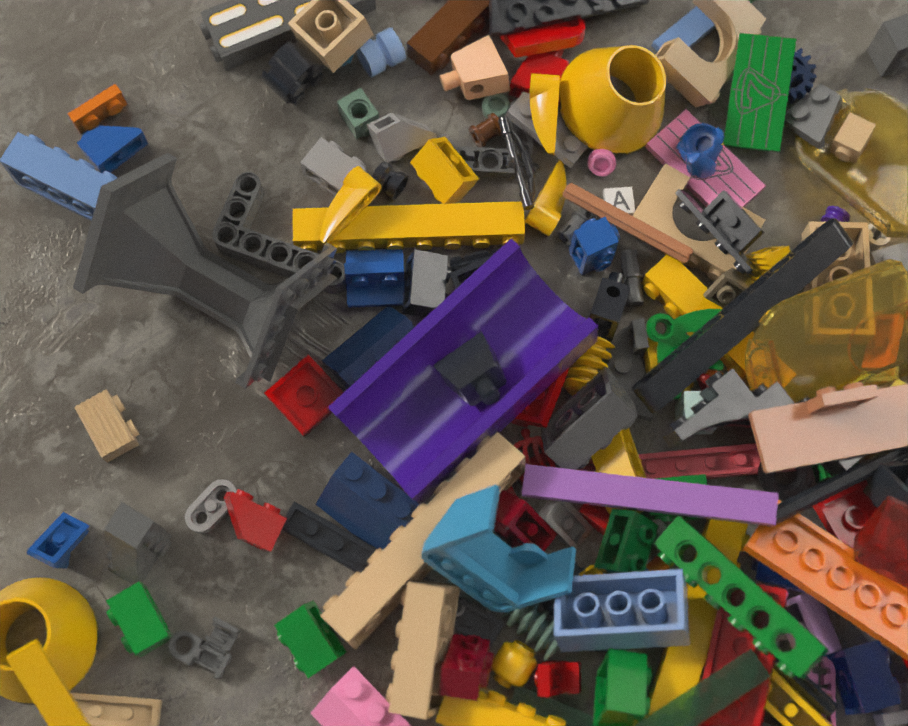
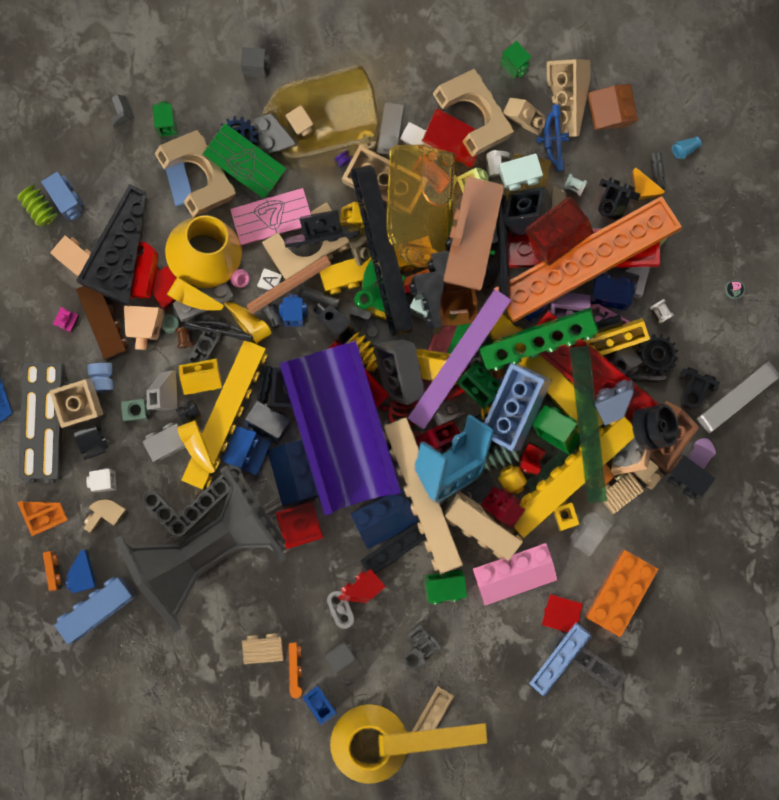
camera: 65 degrees left, 10 degrees up
green brick [106,581,172,657] -> none
black torso [433,332,507,406] -> none
blue hair [676,123,725,179] -> none
none -> orange wing [17,501,69,536]
none -> tan brick [84,500,128,533]
none -> white slope [87,469,117,492]
none -> orange plate [289,642,303,698]
none -> dark orange panel [440,283,478,327]

